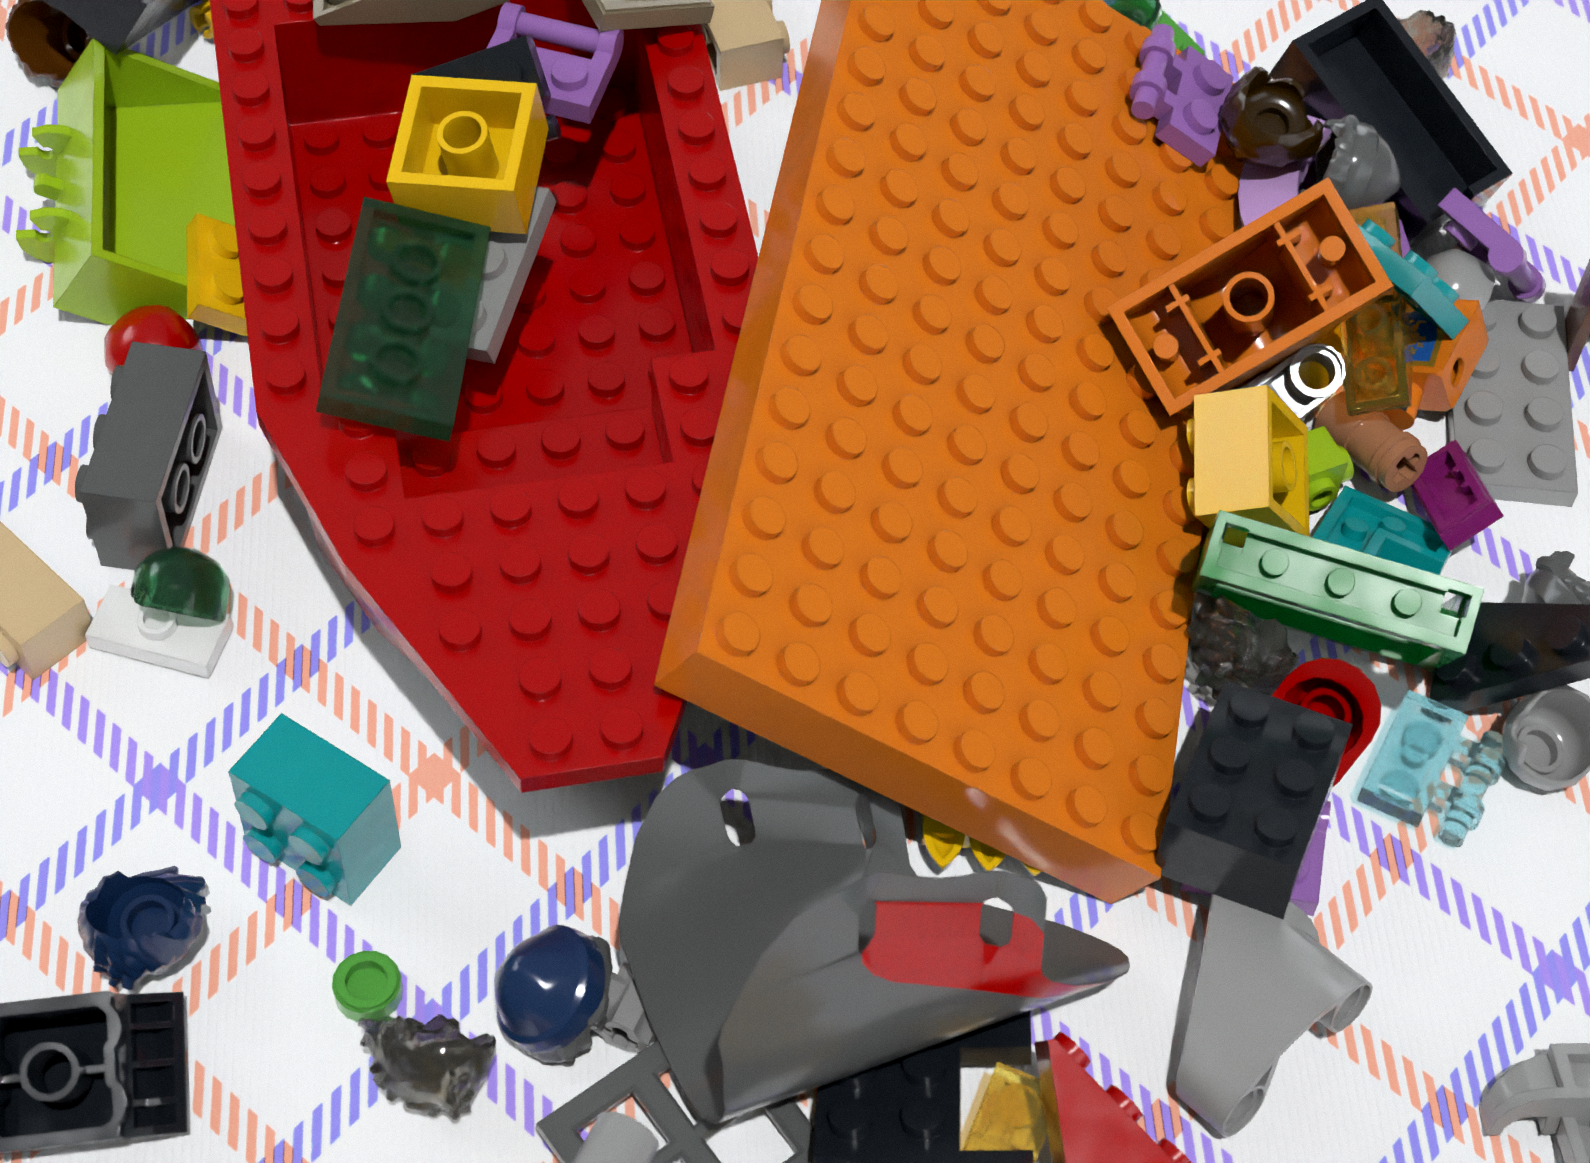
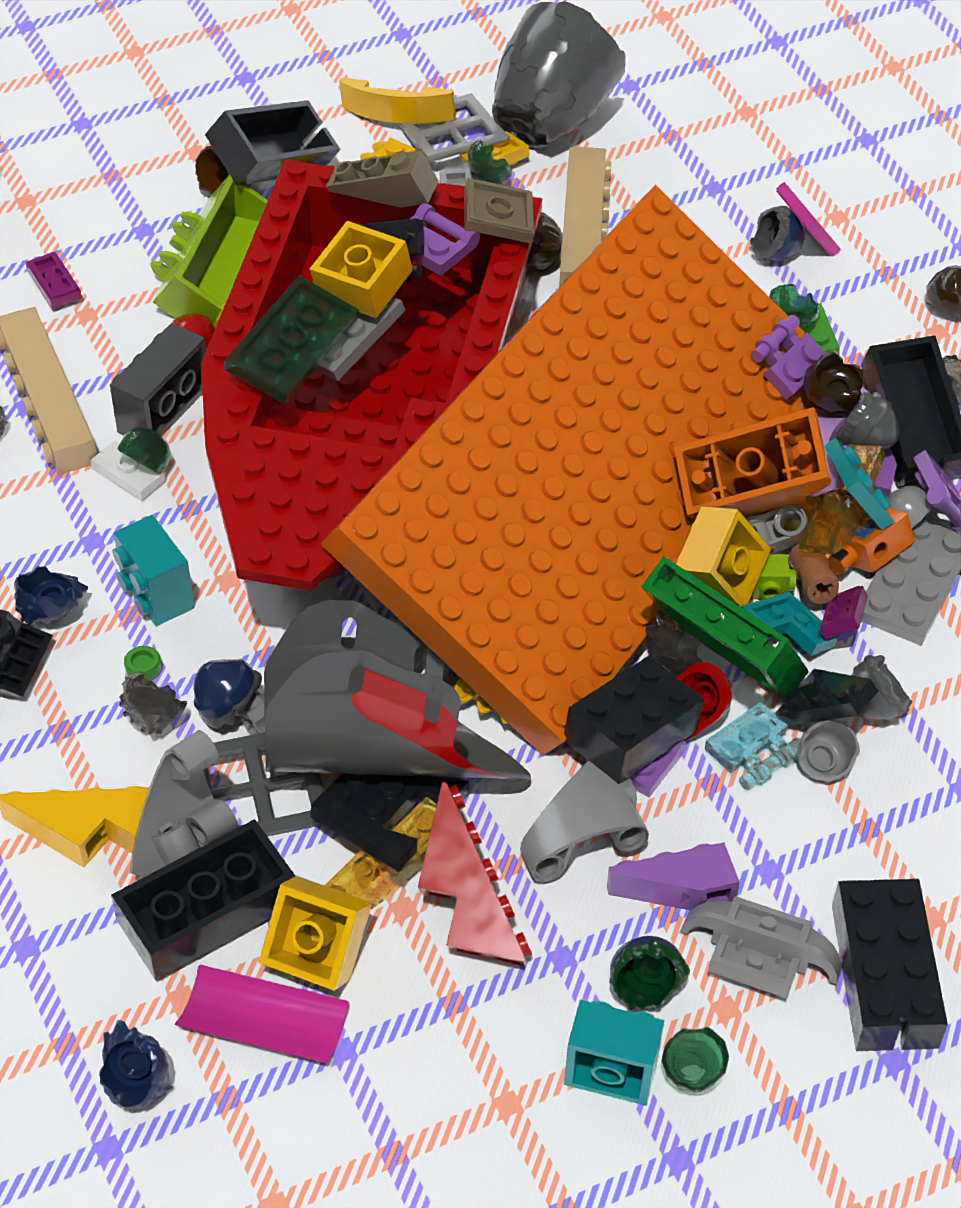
camera: 25 degrees right, 5 degrees down
none -> medium lavender slope [606,842,740,910]

